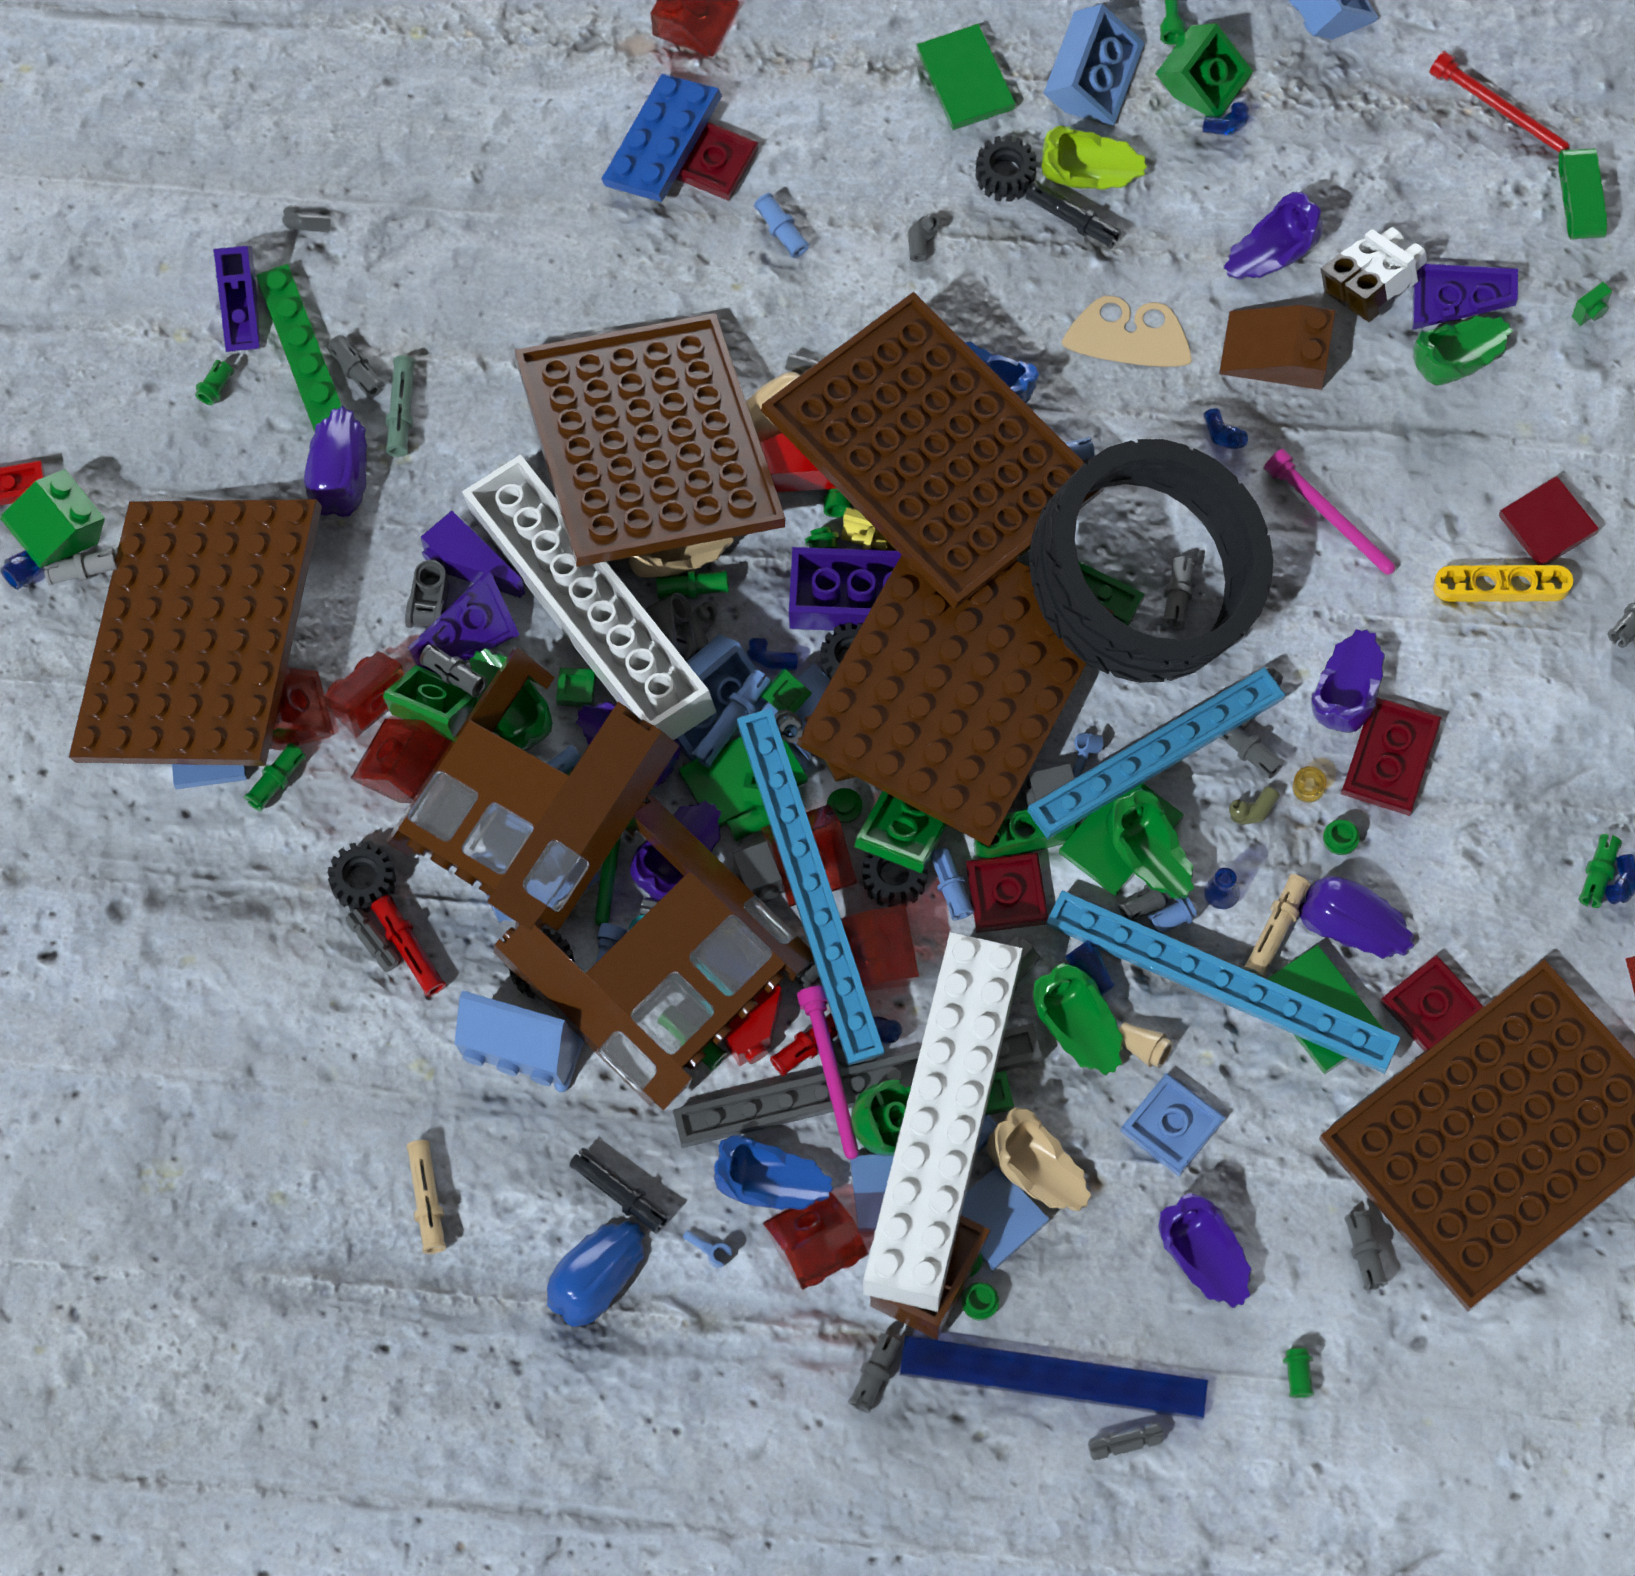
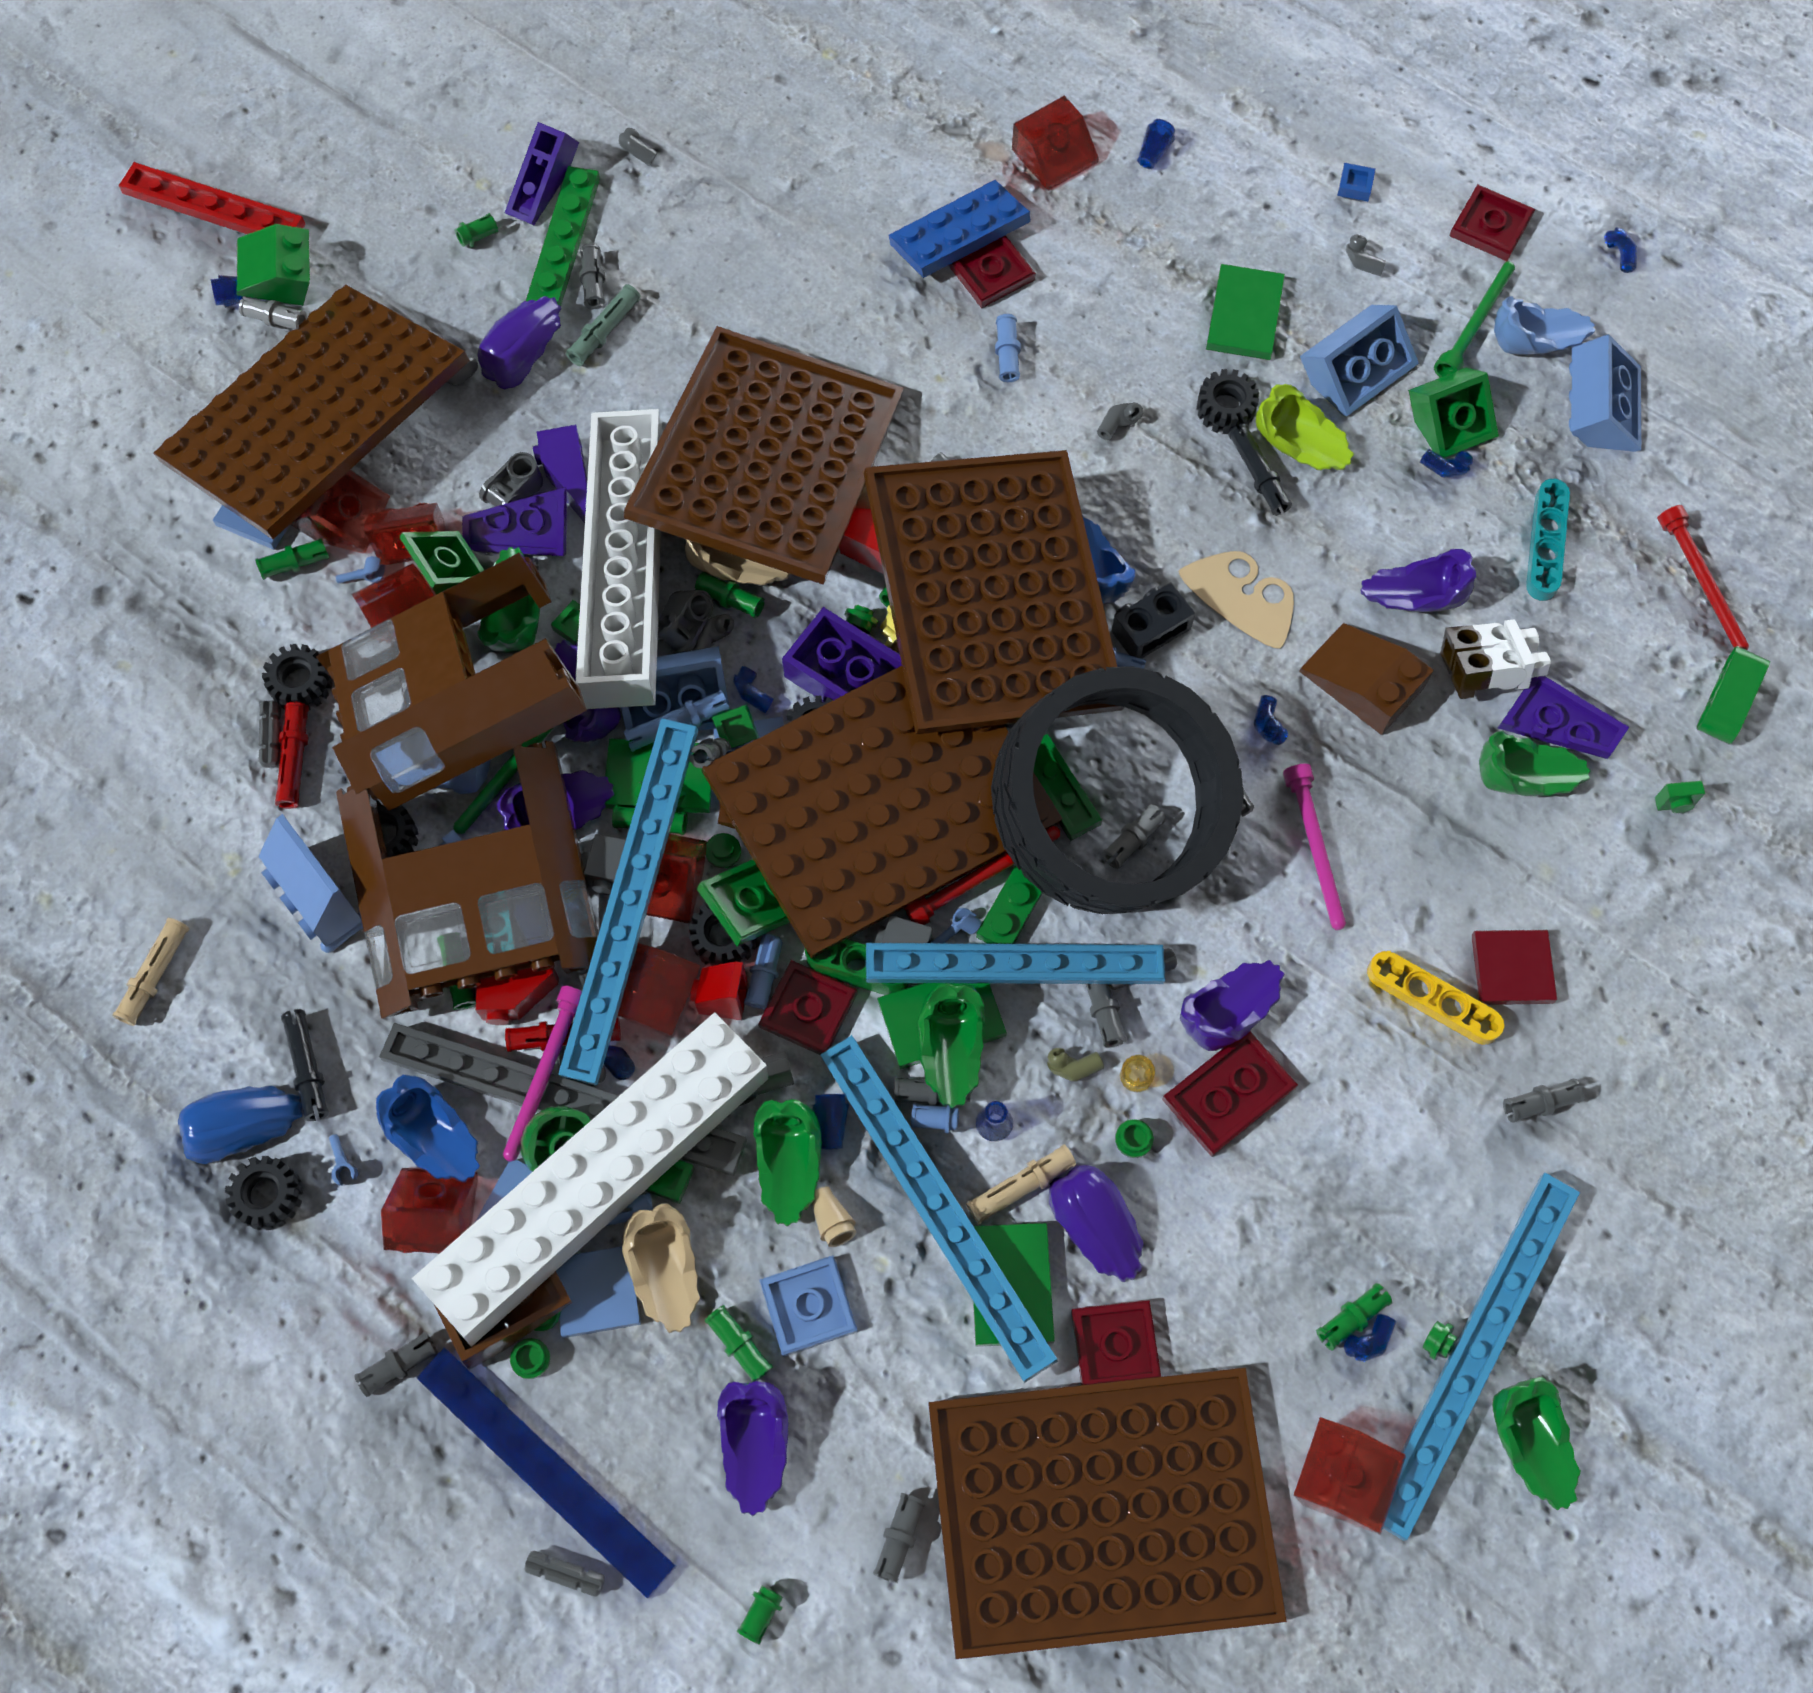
camera: 30 degrees right, 0 degrees up
dark grey pin [419,644,488,698] -> none
none -> black tyre [225,1156,303,1231]
none -> medium blue hand [336,556,386,584]
none -> red slope [690,961,749,1021]
none -> green pin [704,1305,773,1382]
none -> red piece [904,826,1060,925]
none -> green plate [976,865,1043,944]
none -> black brick [1111,582,1195,659]
none -> teal beam [1526,479,1570,601]

